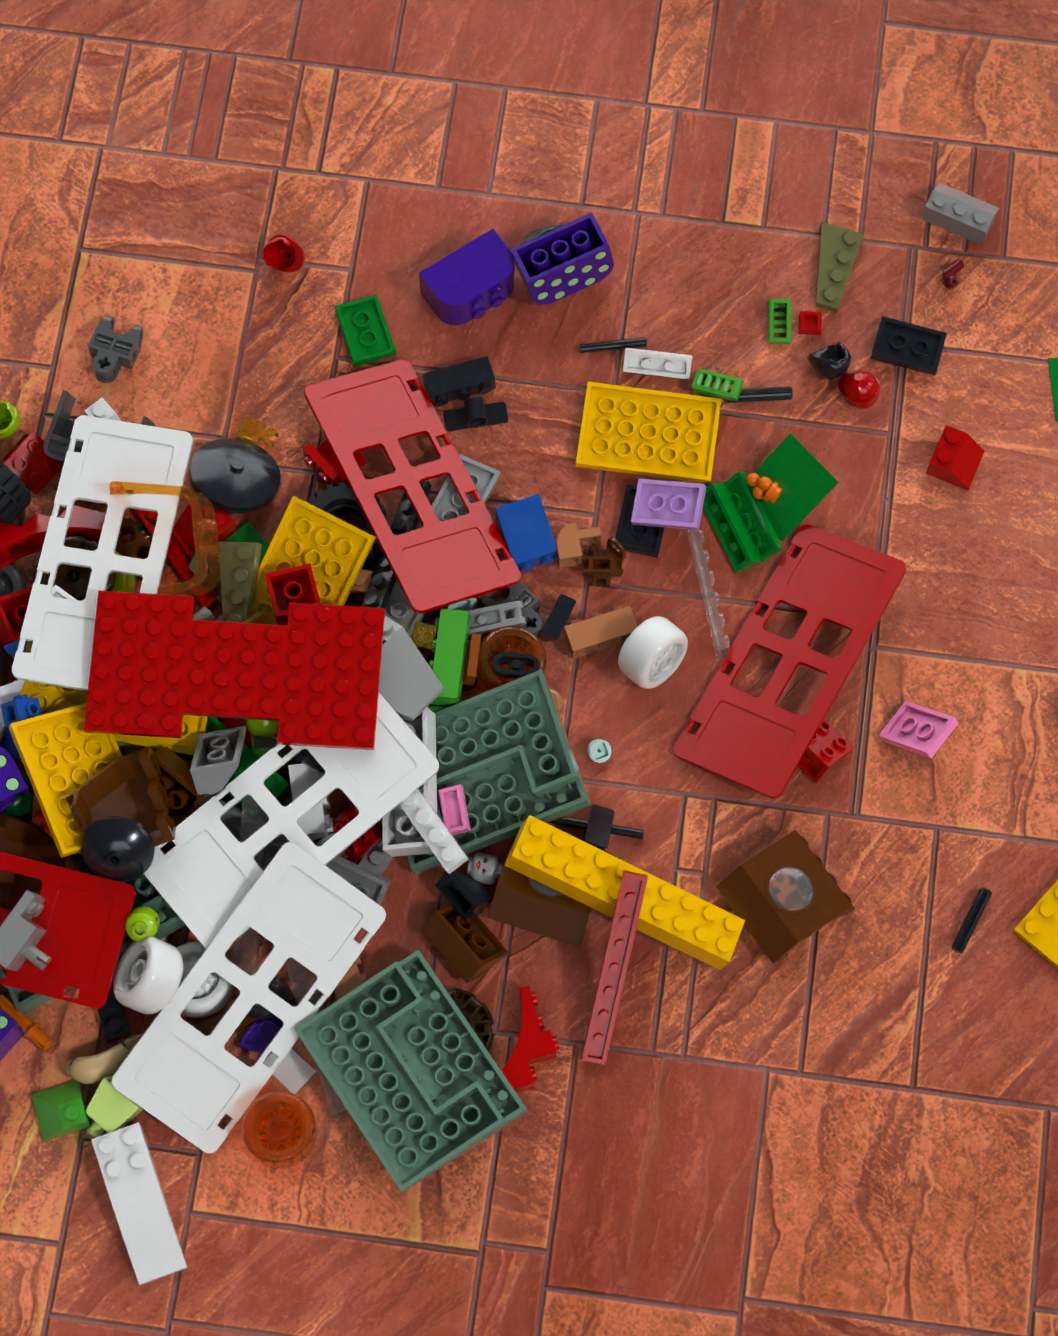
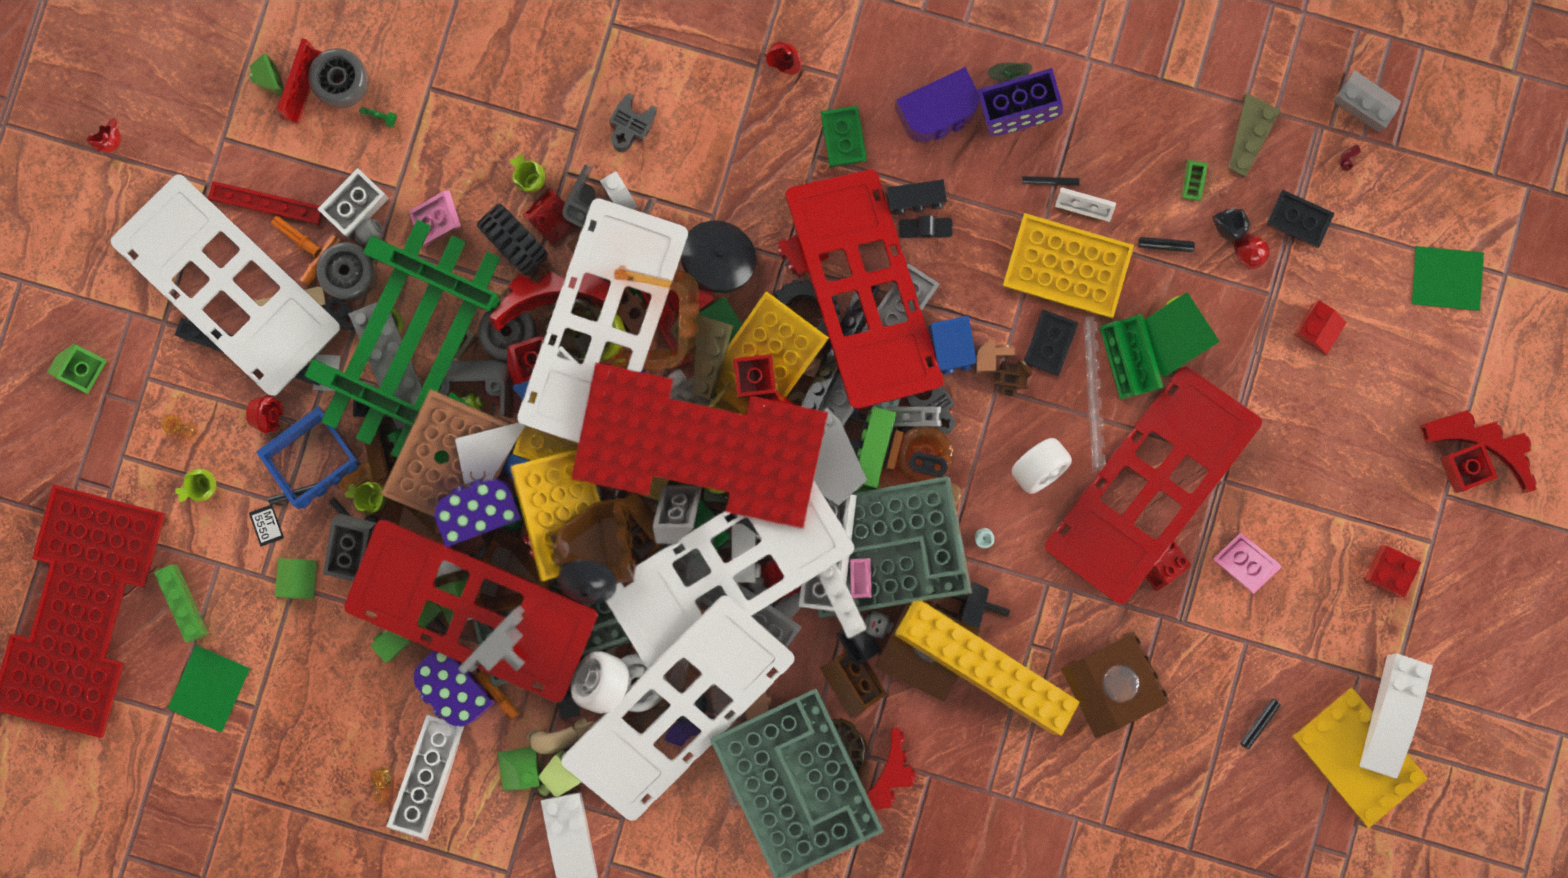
camera: 10 degrees right, 15 degrees up
blue brick [1,695,41,728] -> none
lime head [126,906,160,942] -> none
clear yellow plate [236,416,279,447] -> none
clear orange wheel [242,1091,318,1169] -> none
white sticker [263,1048,316,1095] -> none
clear yellow bracket [411,622,437,650] -> none
black slope [540,594,576,642] -> none
nougat brick [564,606,638,659] -> none
red plate [581,870,648,1065] -> none
lavender plate [631,479,706,530] -> none
bright green slope [692,369,744,401] -> none
orange piece [746,473,783,504] -> none
red tile [799,311,822,336] -> none

